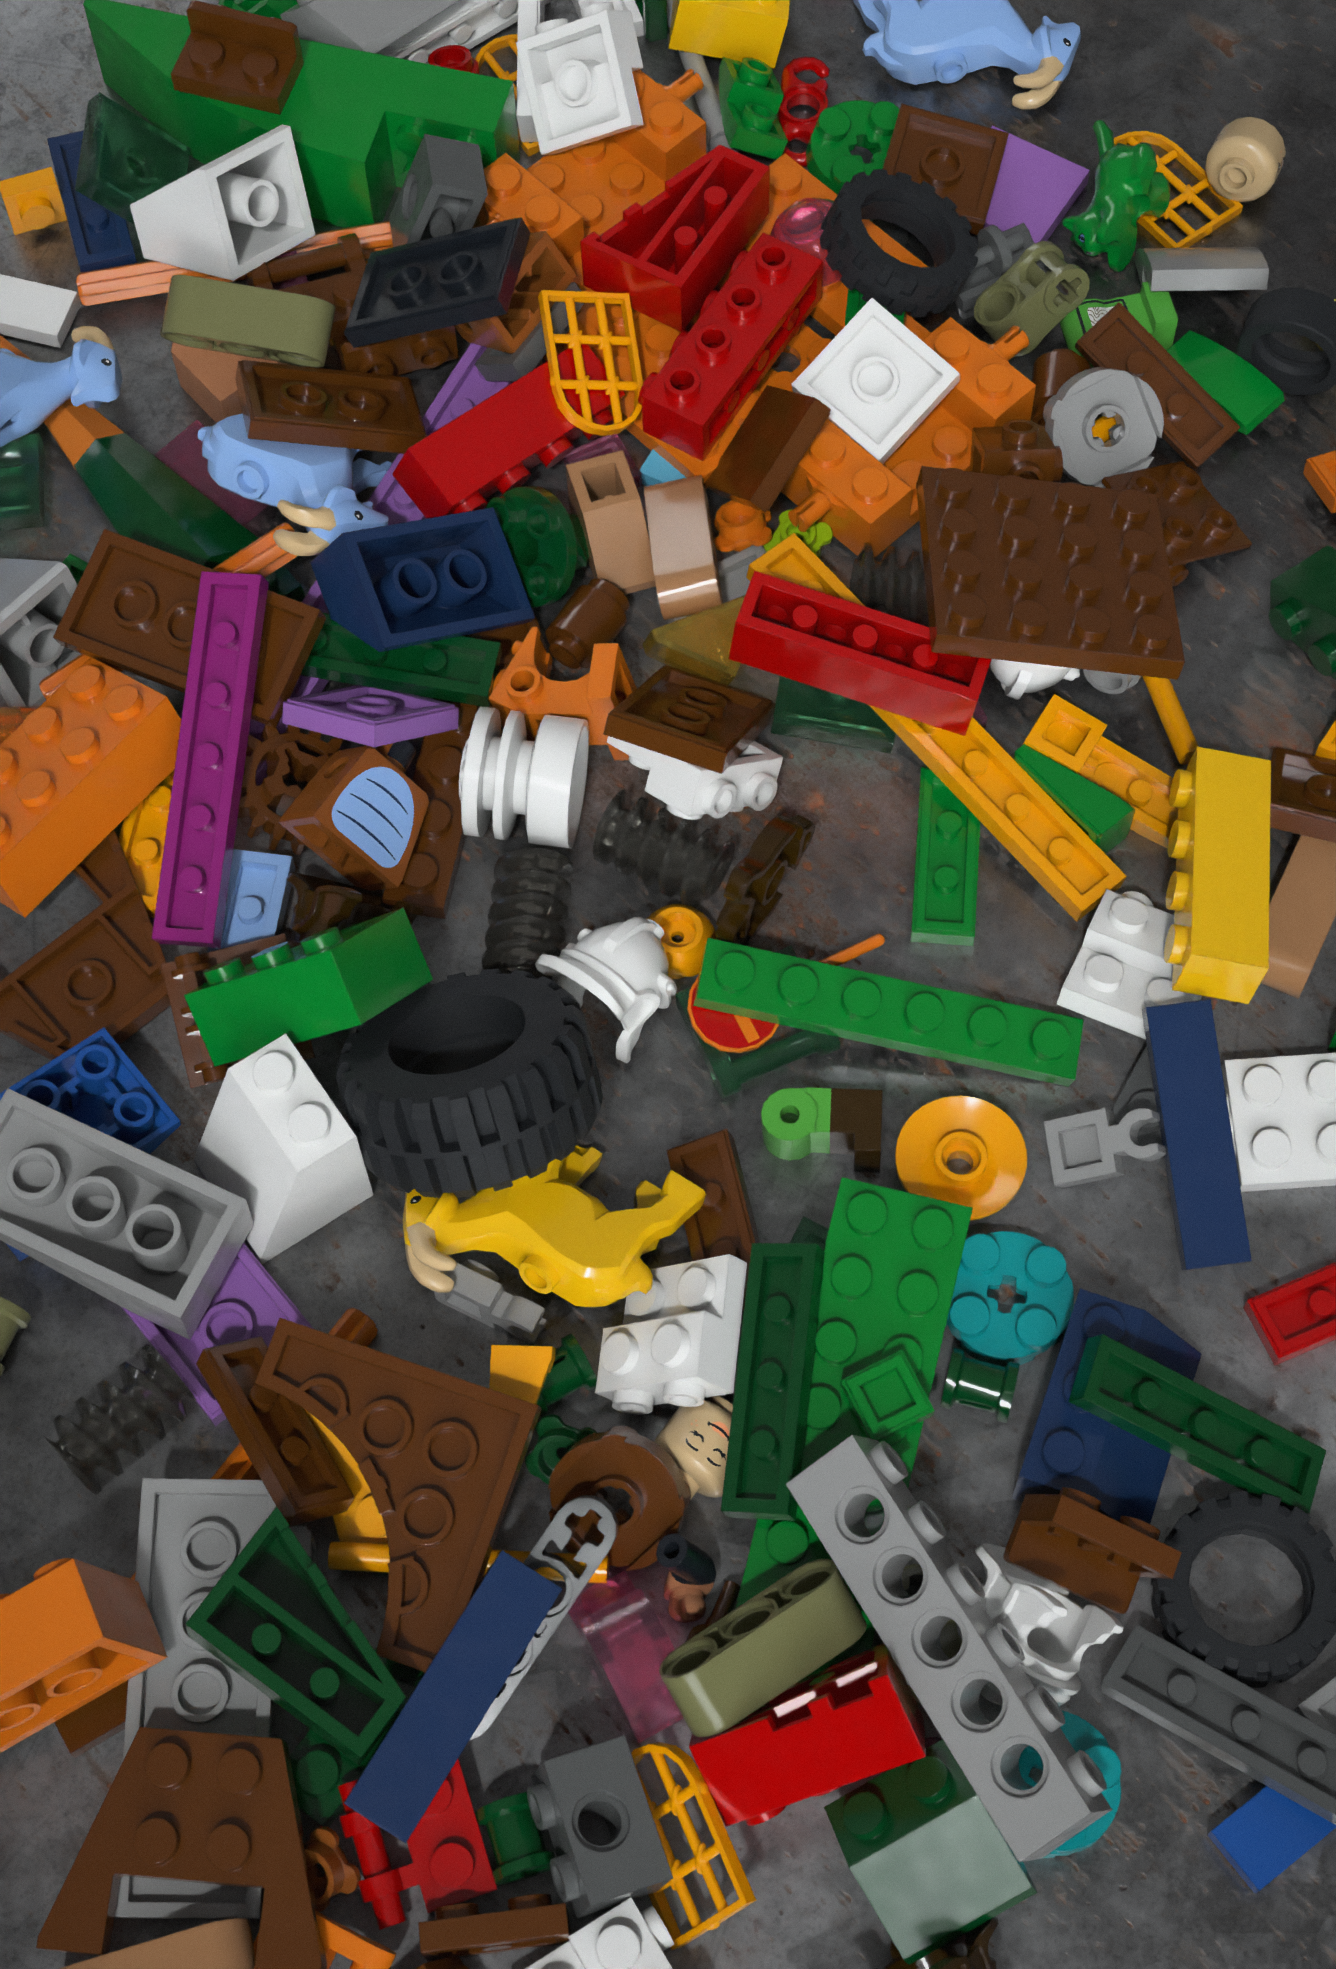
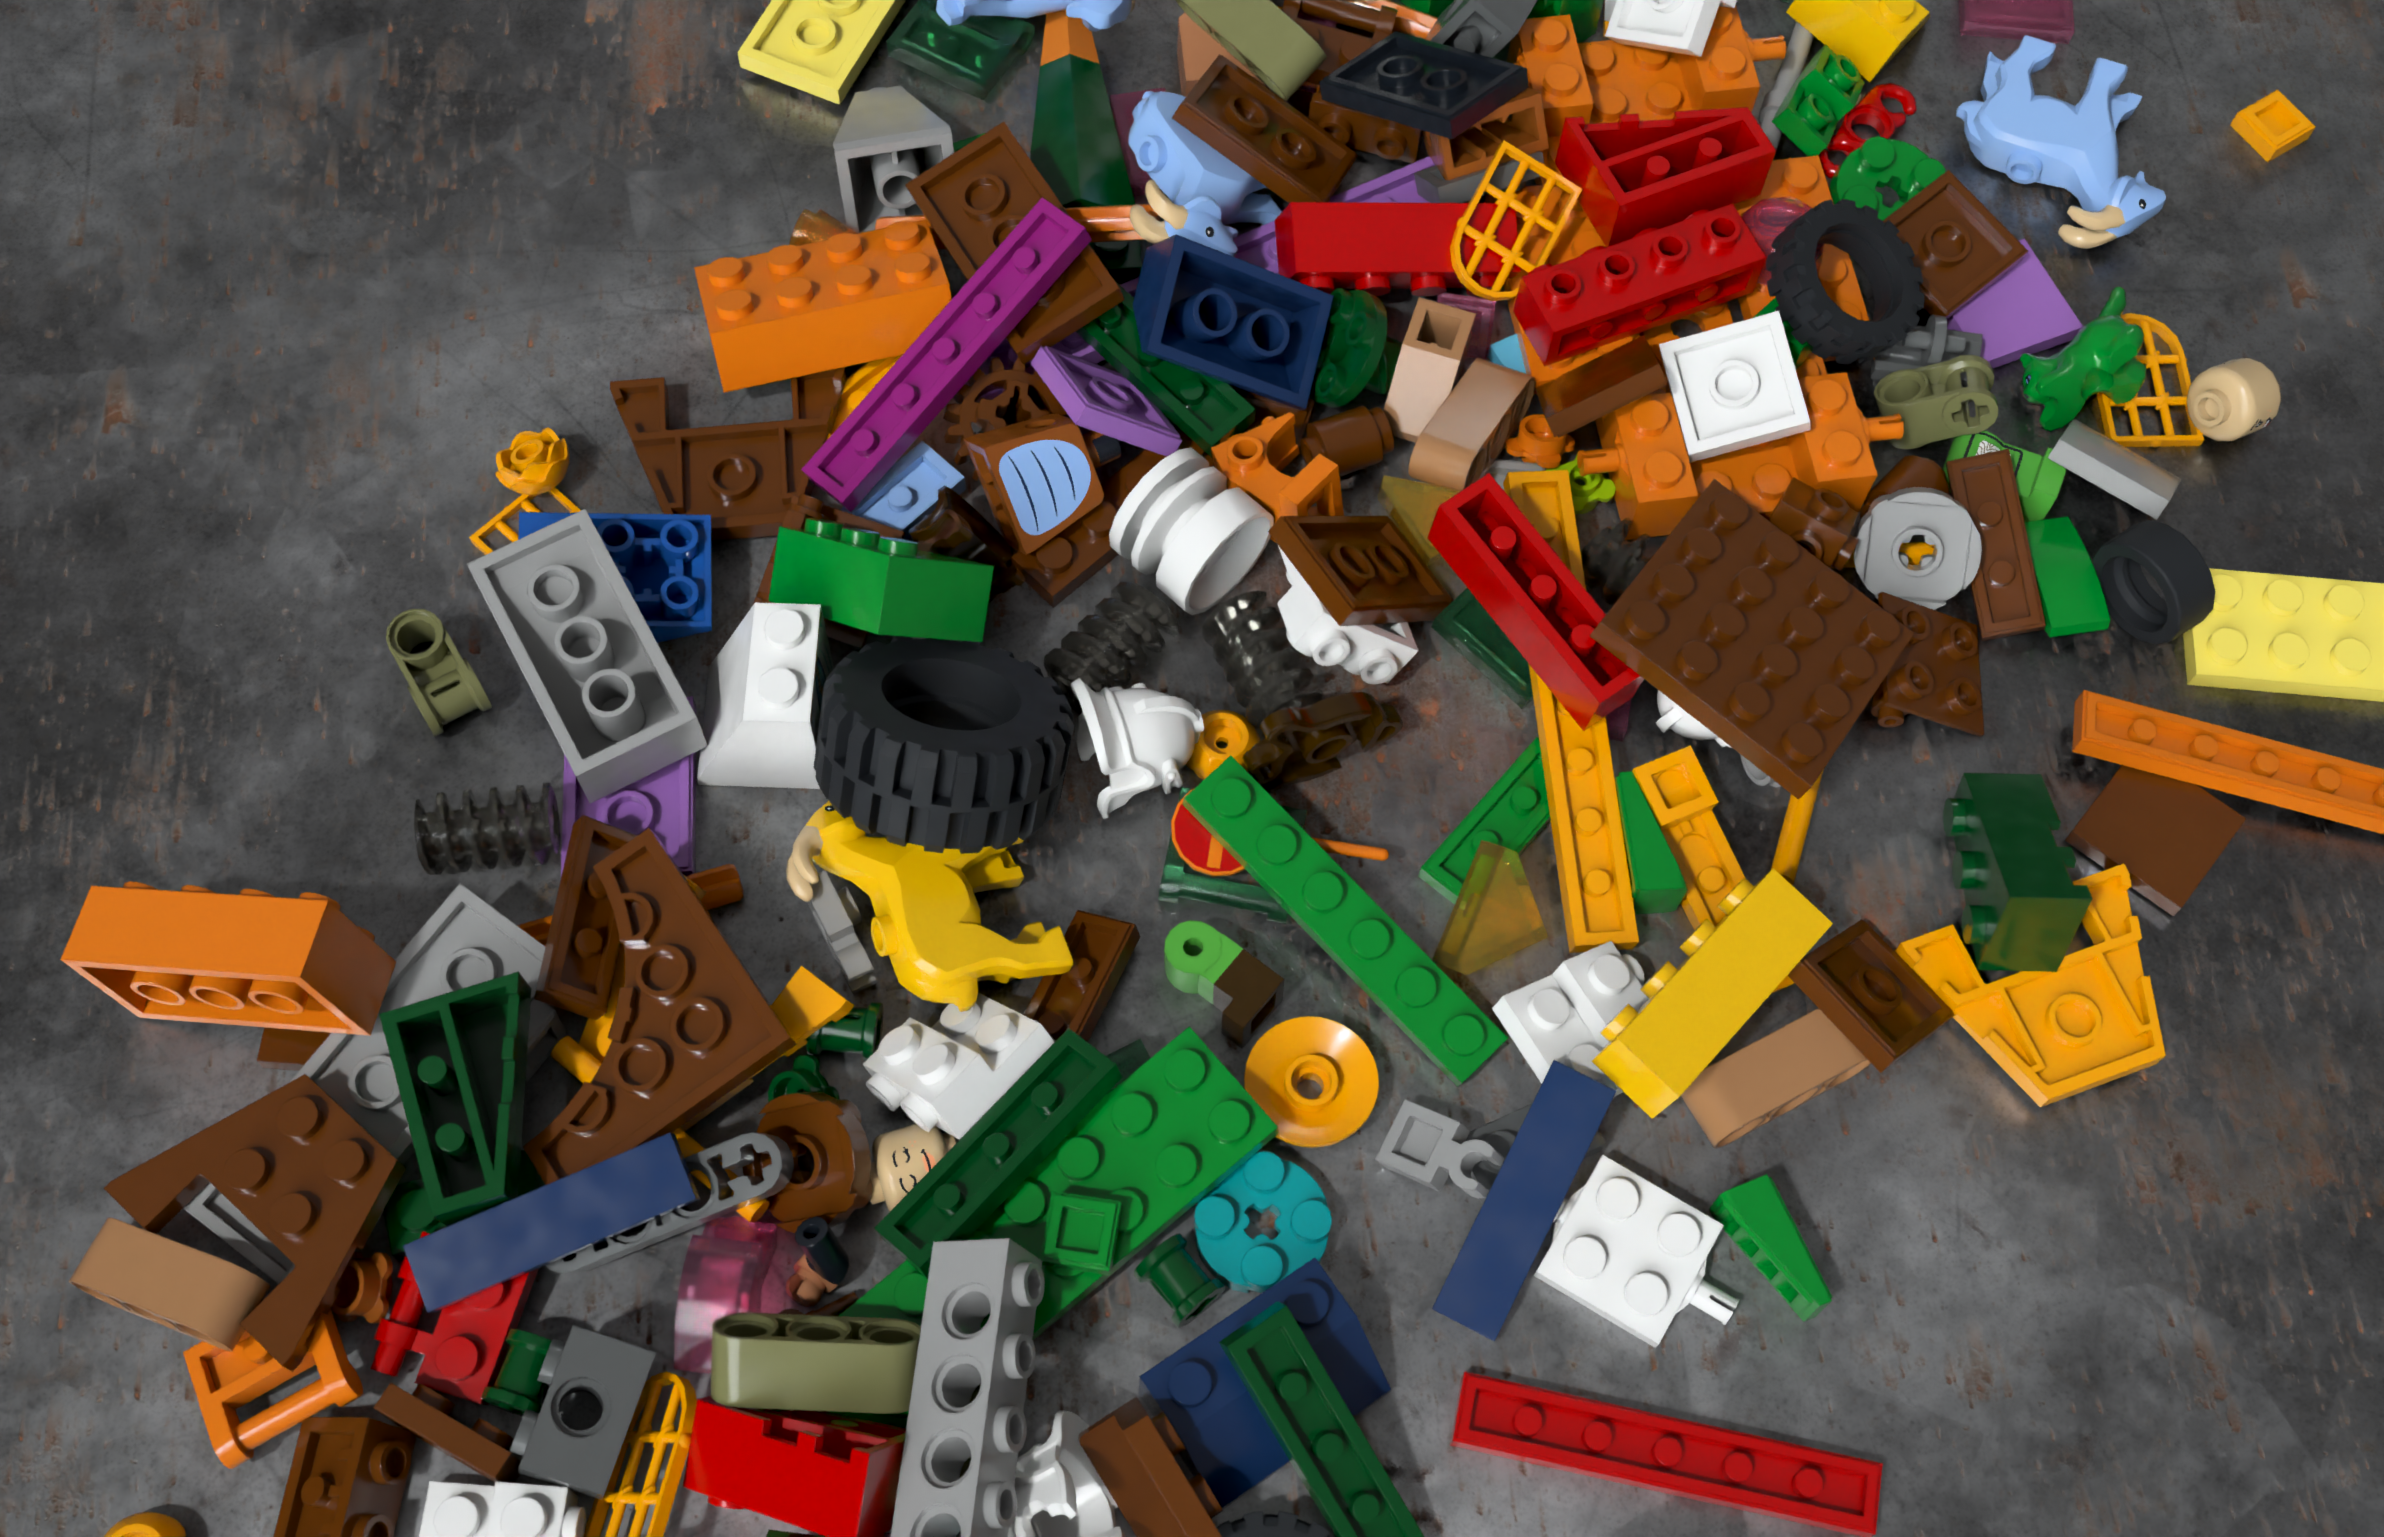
camera: 30 degrees right, 0 degrees up
none -> clear yellow slope [1432,840,1548,975]

